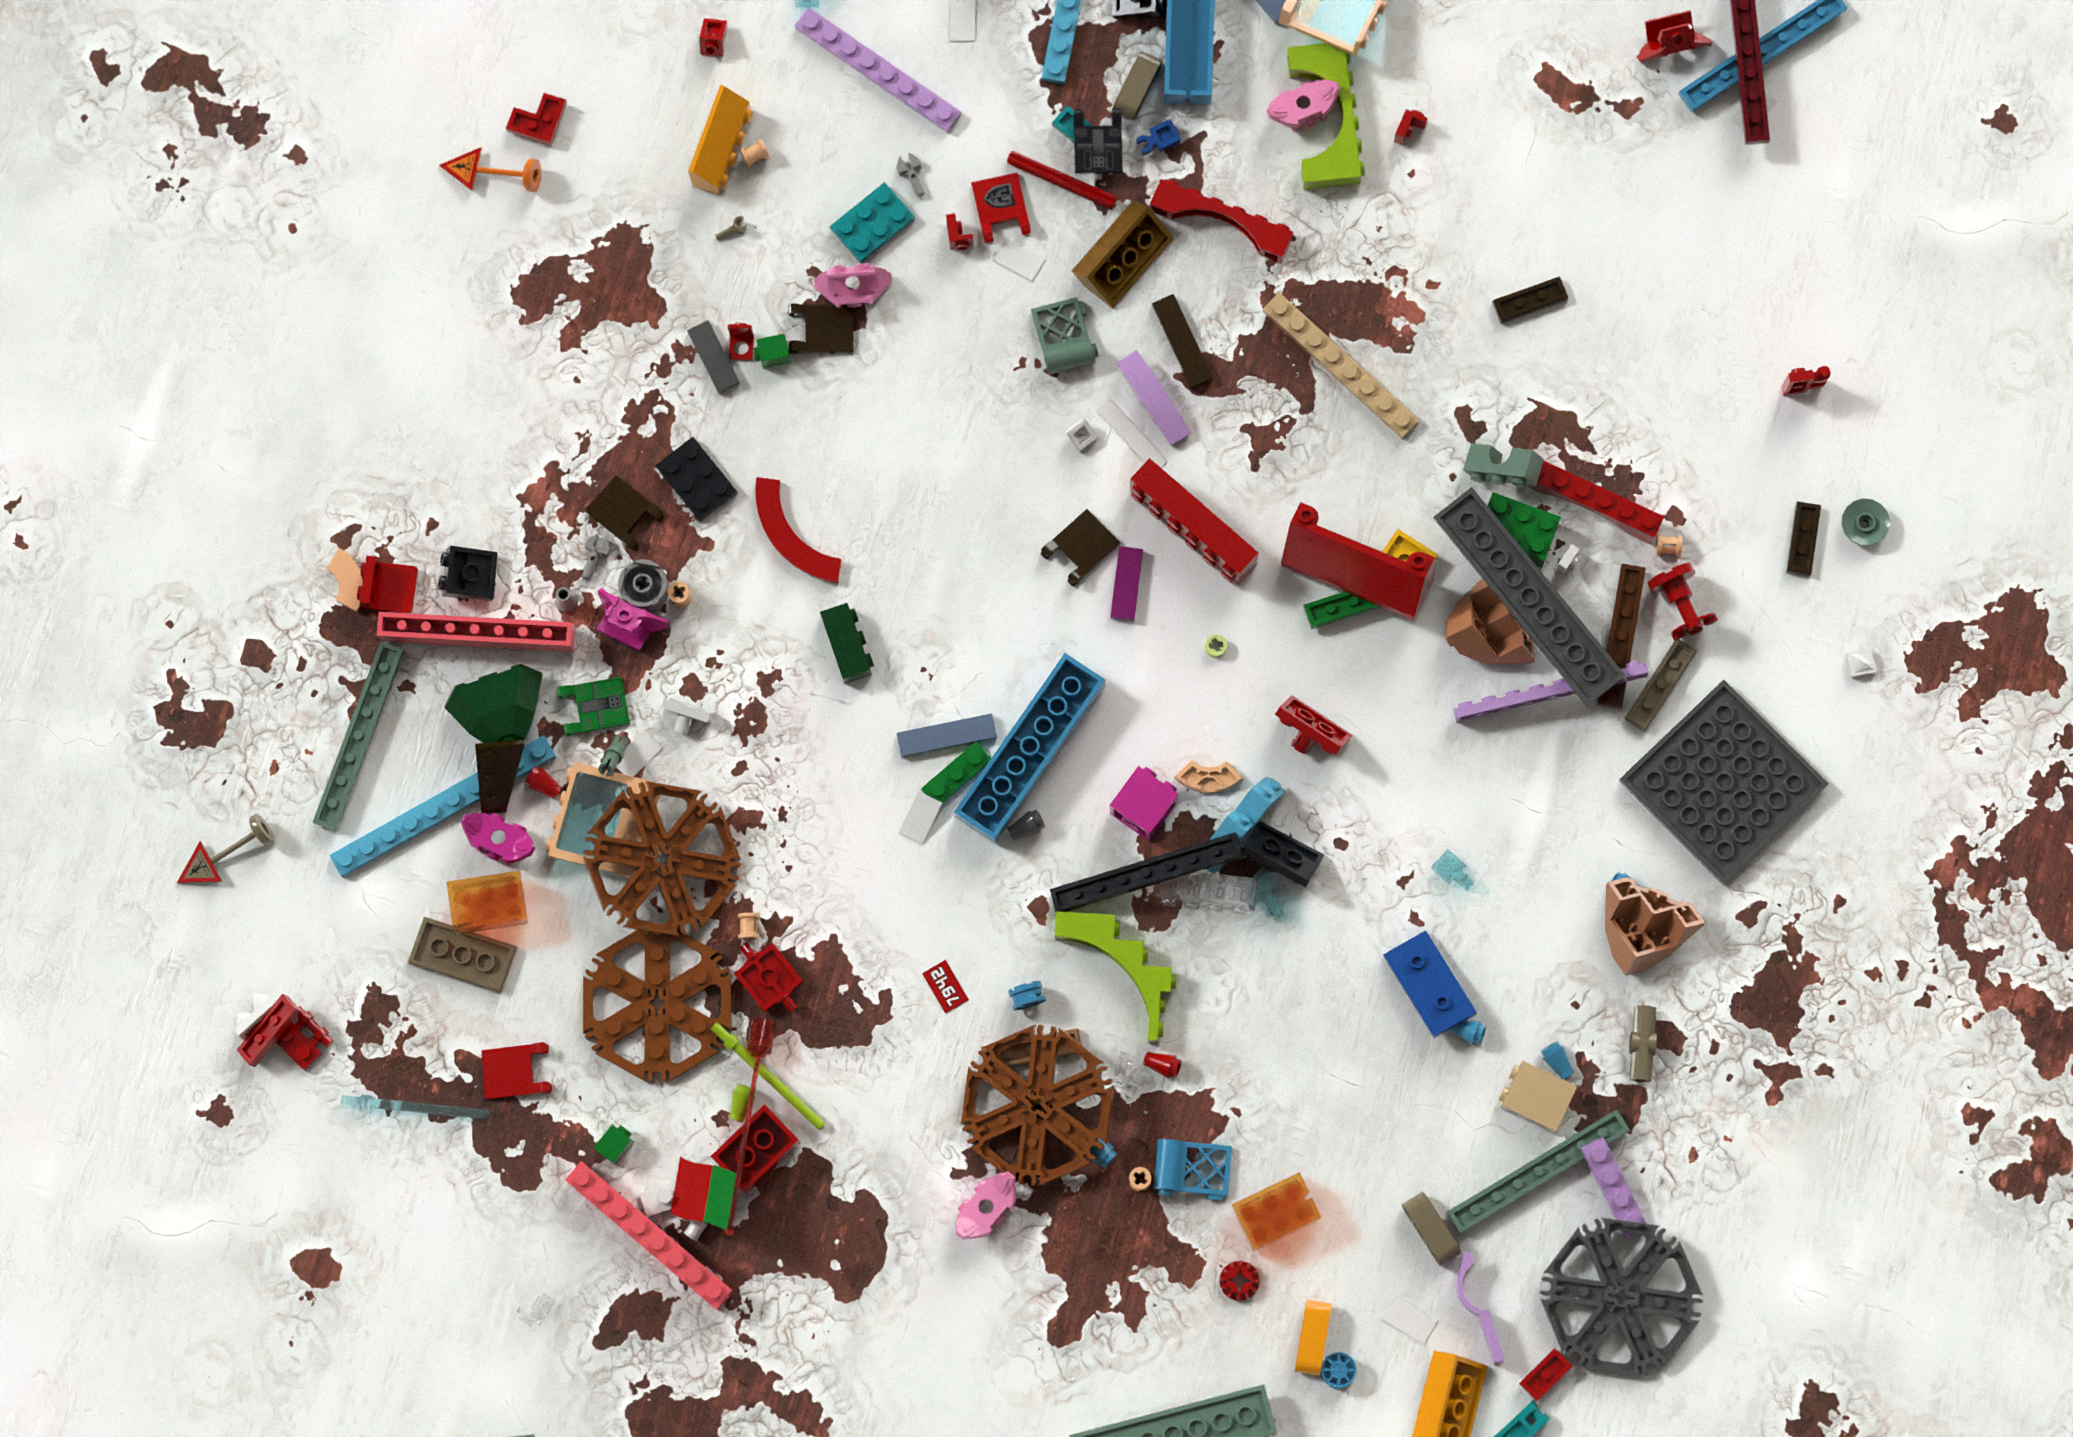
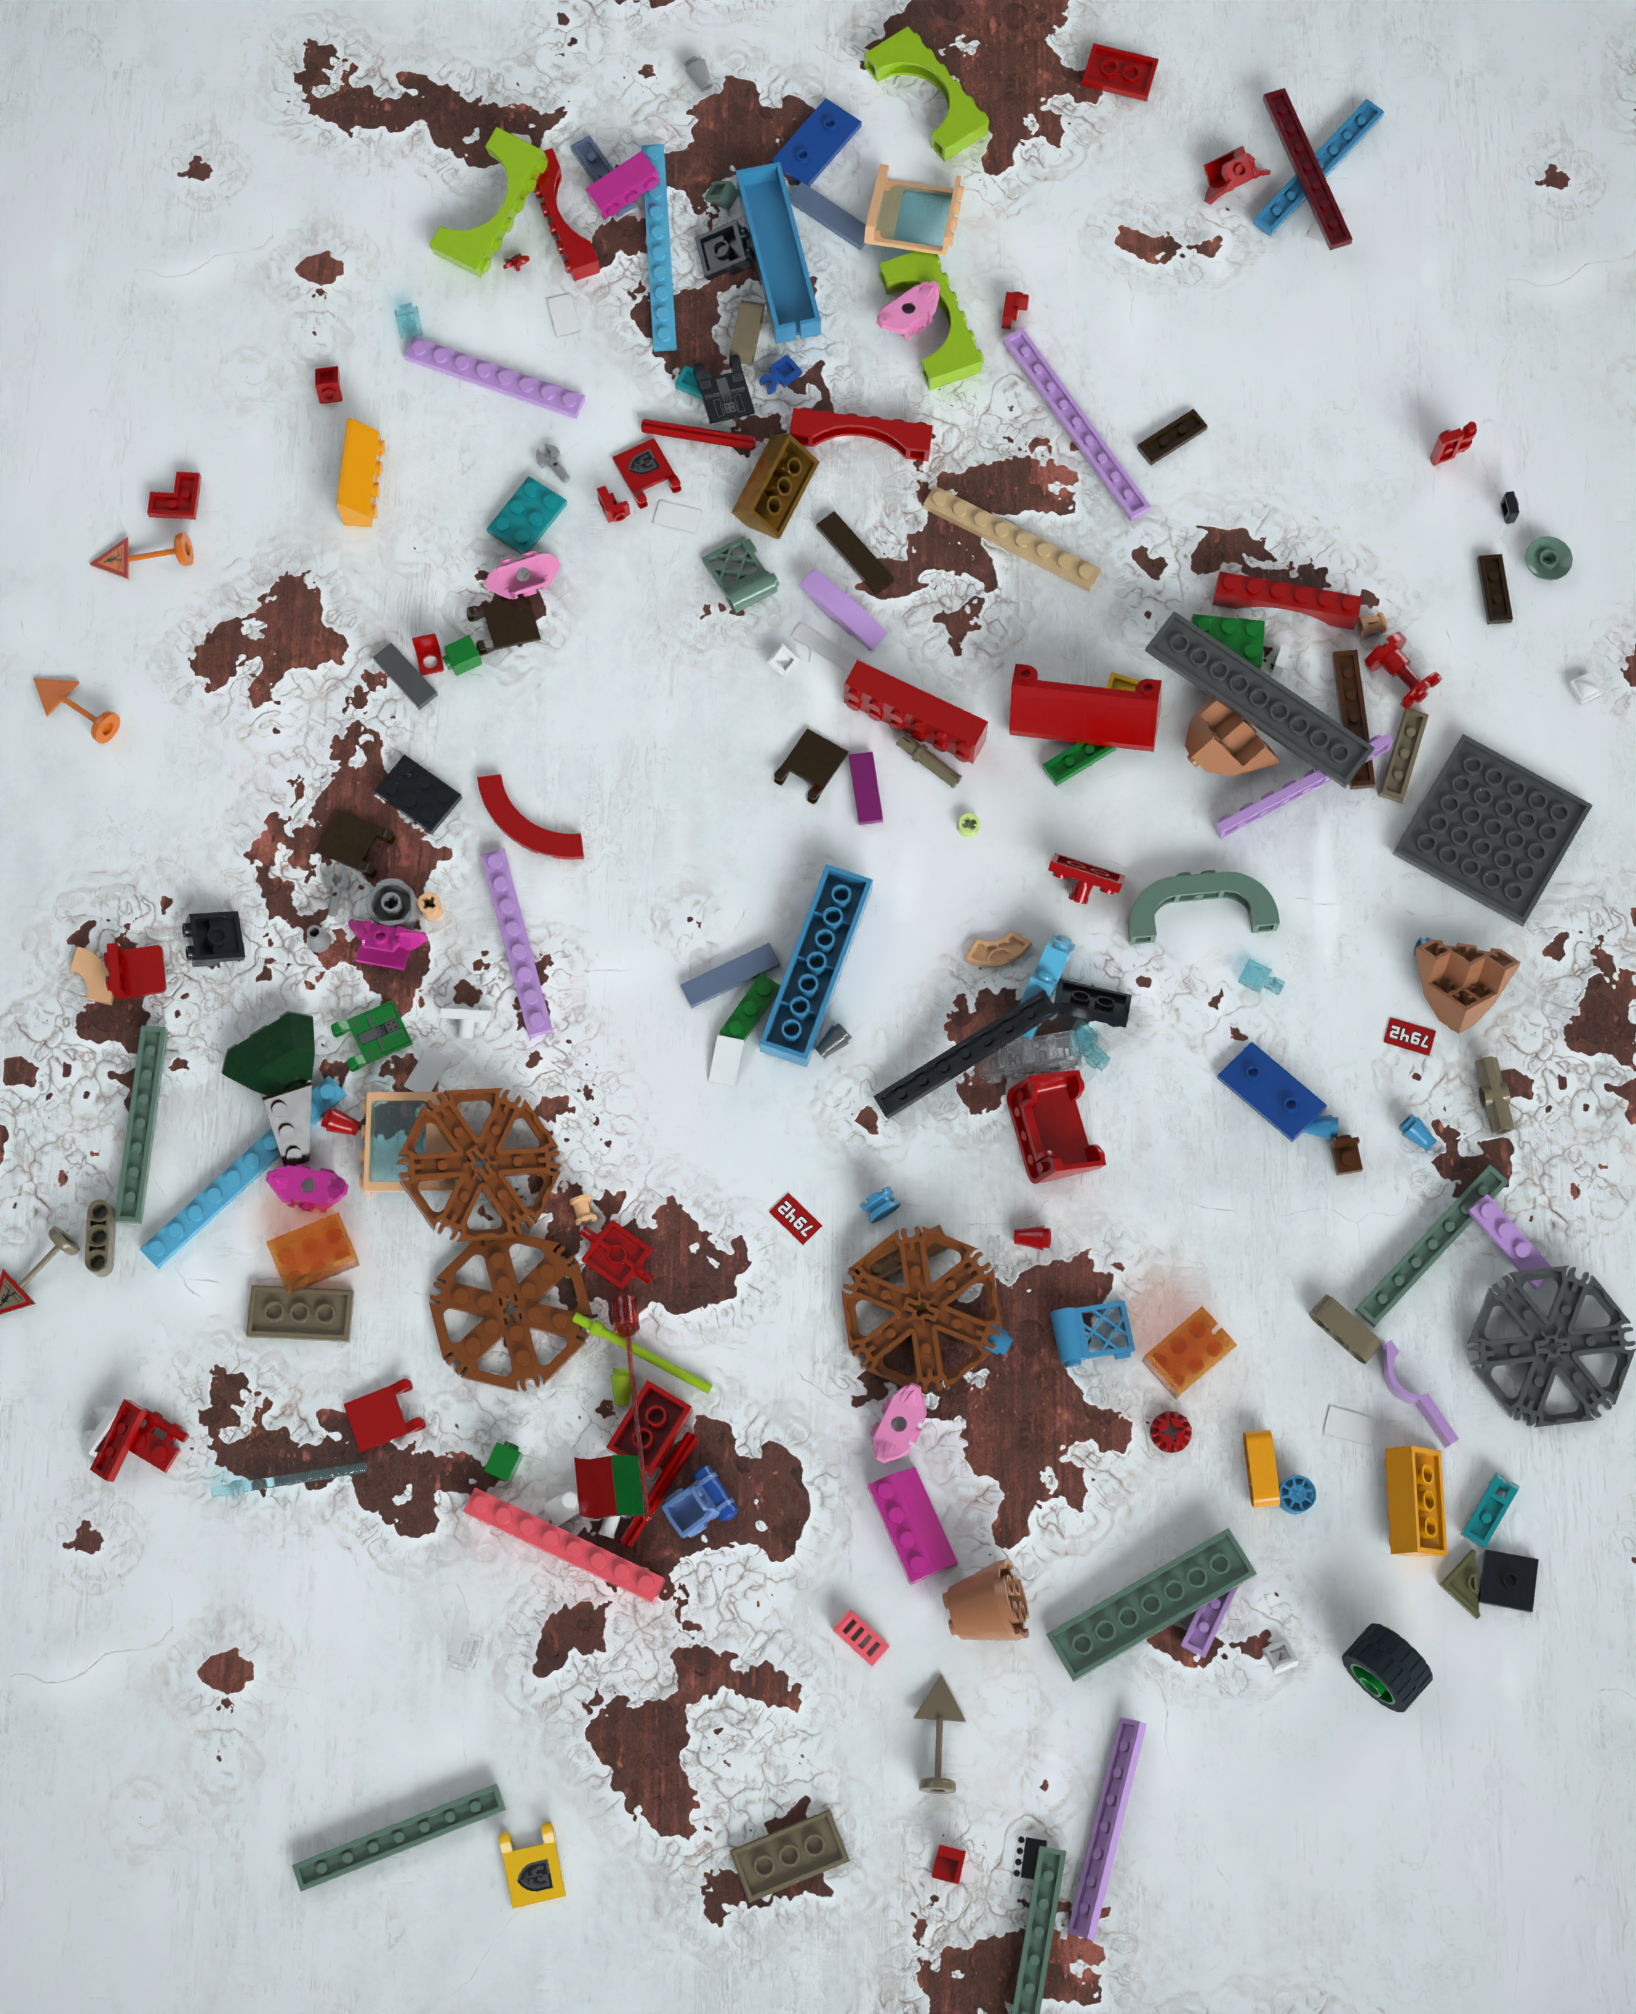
camera: 20 degrees left, 5 degrees down
coral brick [376,612,576,652] -> none
sand green pin [598,735,628,777] -> none
dark tan hand [715,216,747,240] -> none
light nougat bush [739,139,770,168] -> none
dark green brick [820,603,874,684] -> none
lime arch [1055,911,1176,1044] -> none
dark pink brick [1109,766,1178,842] -> none
light nougat bush [1129,1167,1151,1191] -> none
sand green arch [1463,443,1544,488] -> none
tan panel [1499,1061,1577,1134] -> none
red plate [1518,1348,1572,1402] -> none
none -> orange piece [33,678,120,744]
none -> dark tan beam [85,1199,116,1277]
none -> lavender plate [480,849,553,1038]
none -> red axle [620,1432,698,1548]
none -> medium blue piece [662,1465,739,1538]
none -> coral slope [833,1609,890,1666]
none -> dark pink slope [868,1467,958,1585]
none -> dark tan pin [896,732,962,789]
none -> nougat cone [942,1559,1029,1641]
none -> lavender plate [1003,328,1151,522]
none -> red windscreen [1007,1070,1107,1184]
none -> sand green arch [1128,870,1280,945]
none -> reddish brown bracket [1330,1135,1363,1176]
none -> red sticker [1384,1017,1436,1056]
none -> black tile [1500,491,1520,524]

